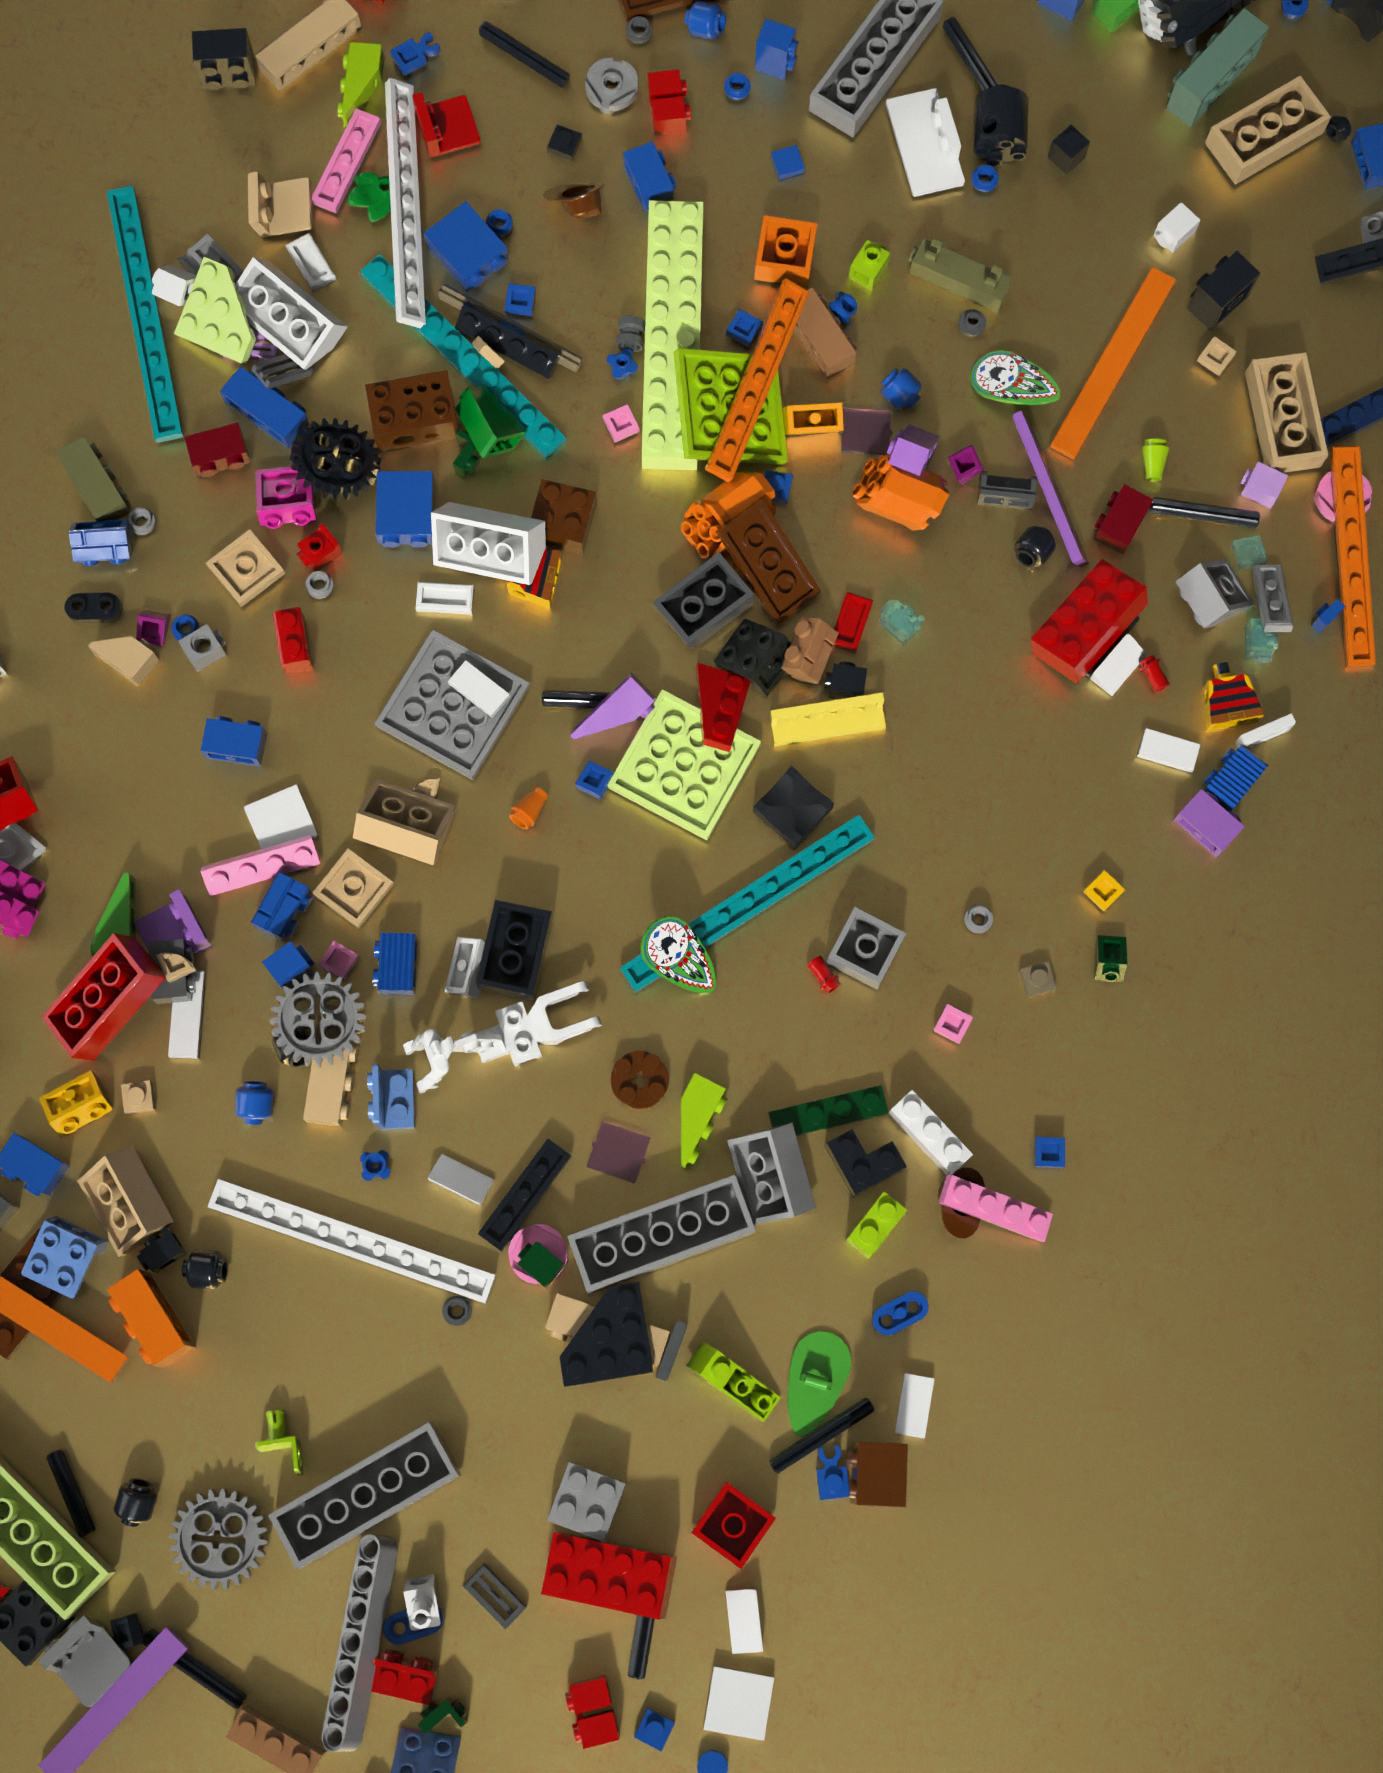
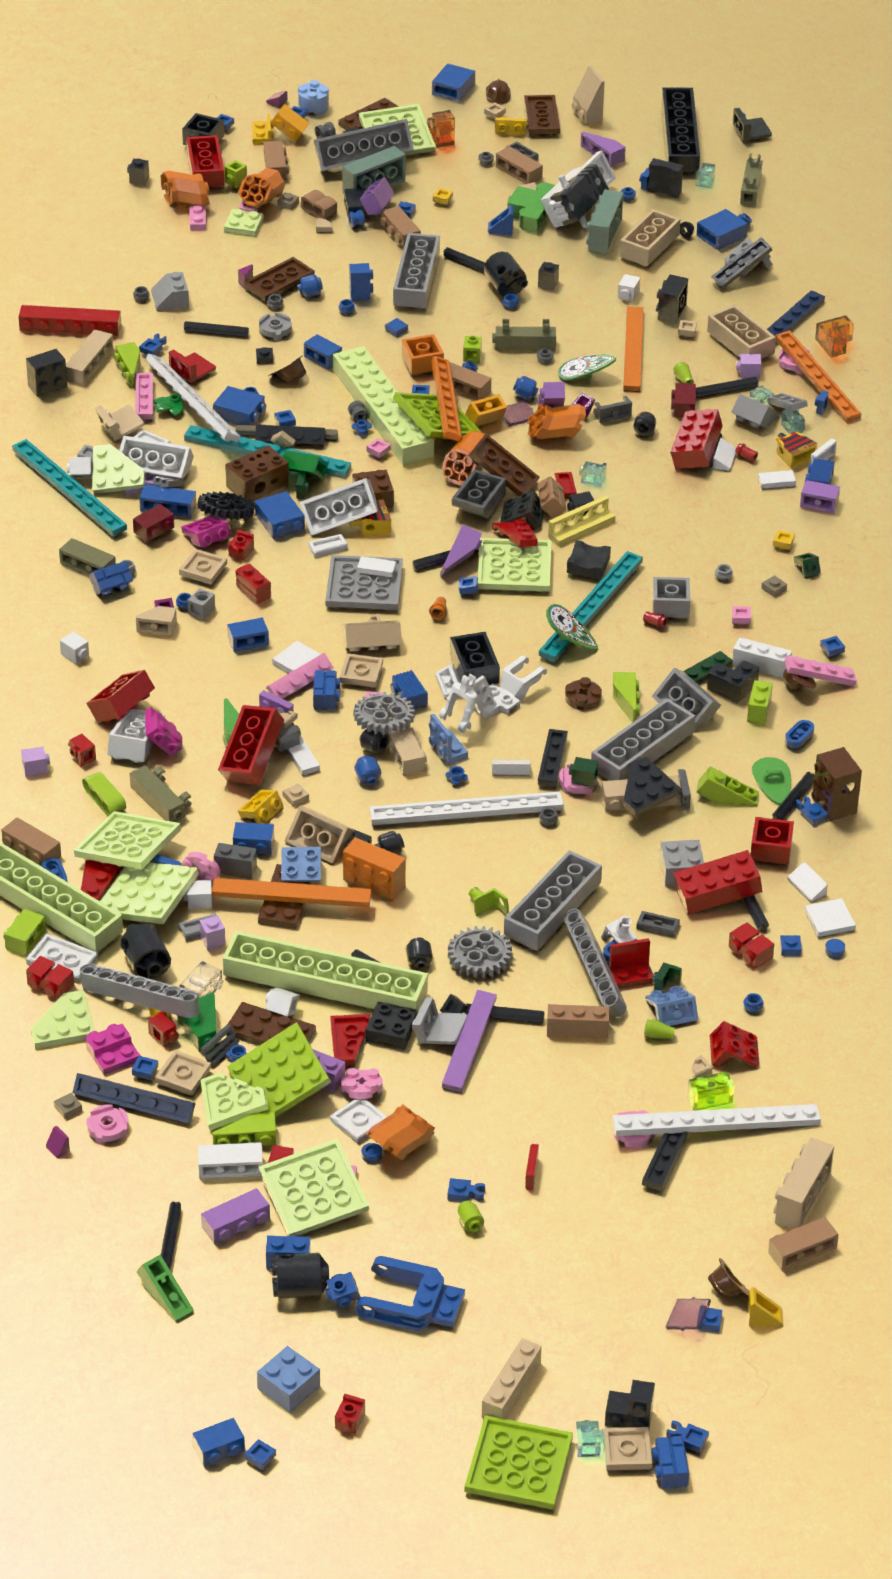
camera: 25 degrees left, 35 degrees down
black plate [64,593,123,623] -> none
blue brick [262,941,315,989] -> none
light grey plate [305,571,334,599] -> none
piece [587,1121,651,1184] -> none
red piece [647,69,691,135] -> none
white bracket [886,88,965,197] -> none
medium lavender tile [1013,410,1089,568] -> none

